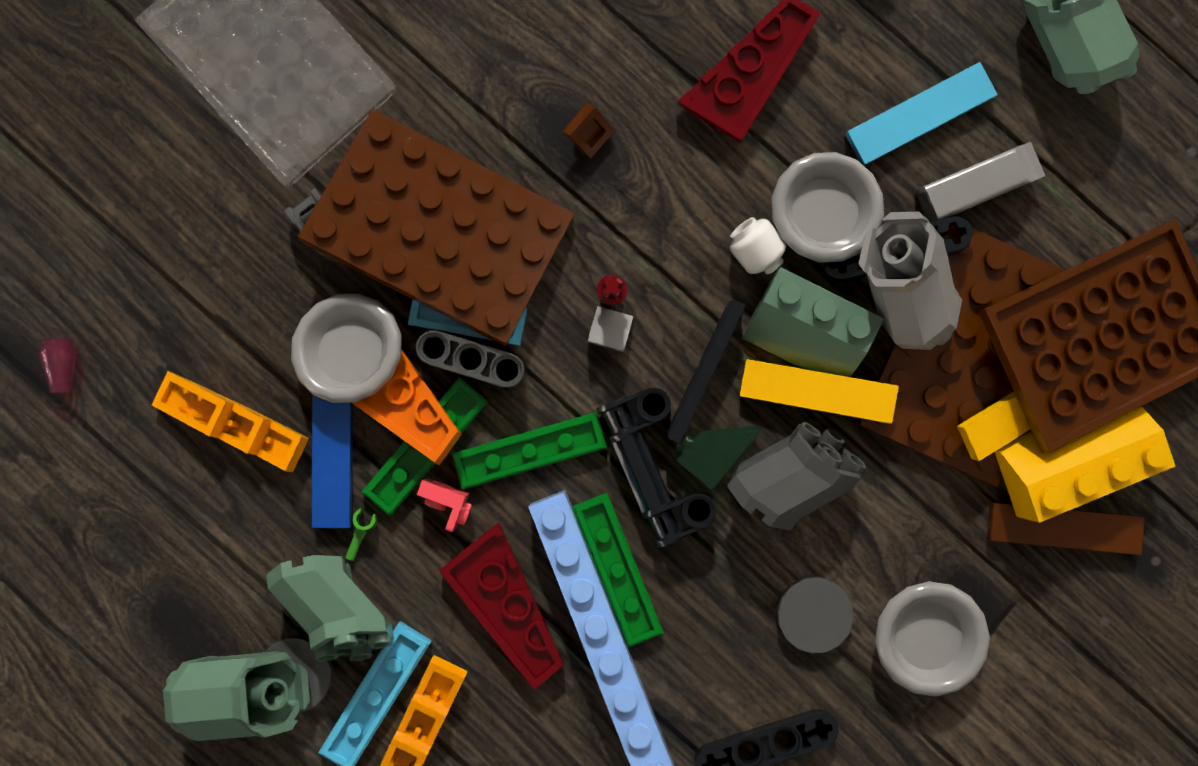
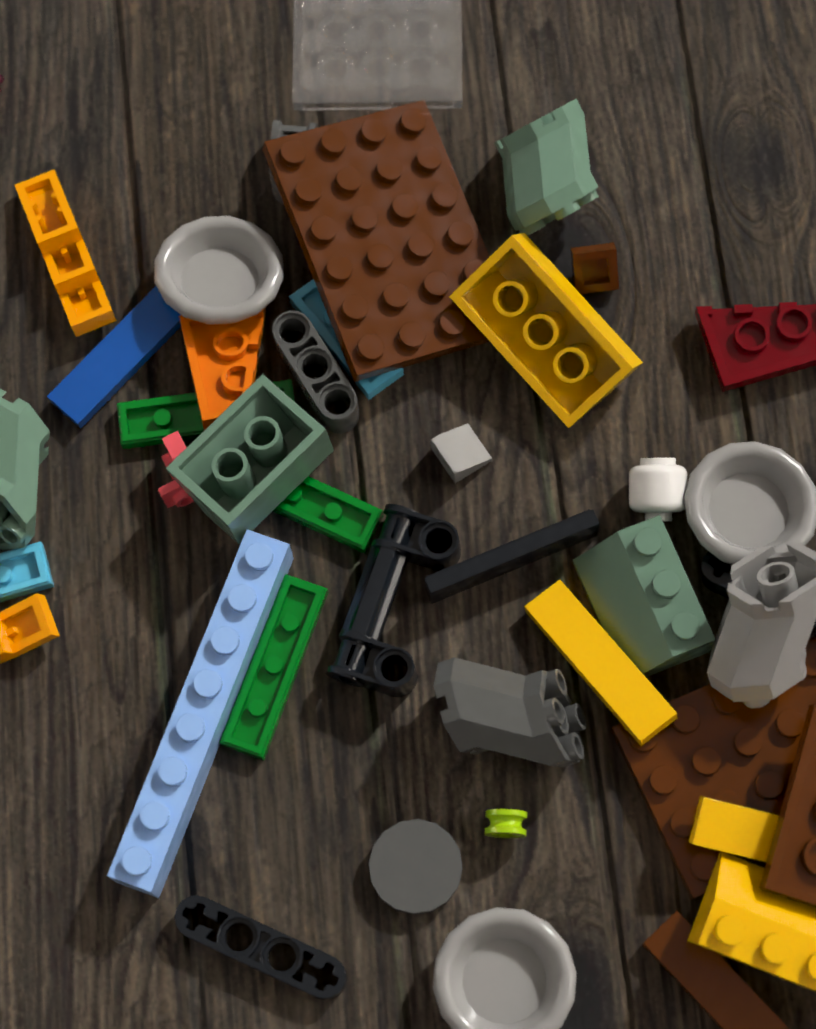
camera: 50 degrees right, 15 degrees down
bright green hand [345,508,378,561] -> none
dark red wing [439,522,564,690] -> none
dark red axle [597,275,627,306] -> none
clear green slope [674,425,761,490] -> none
none -> sand green slope [166,374,334,545]
none -> yellow slope [449,233,643,428]
none -> lime bush [485,809,527,838]
none -> sand green brick [494,99,599,236]

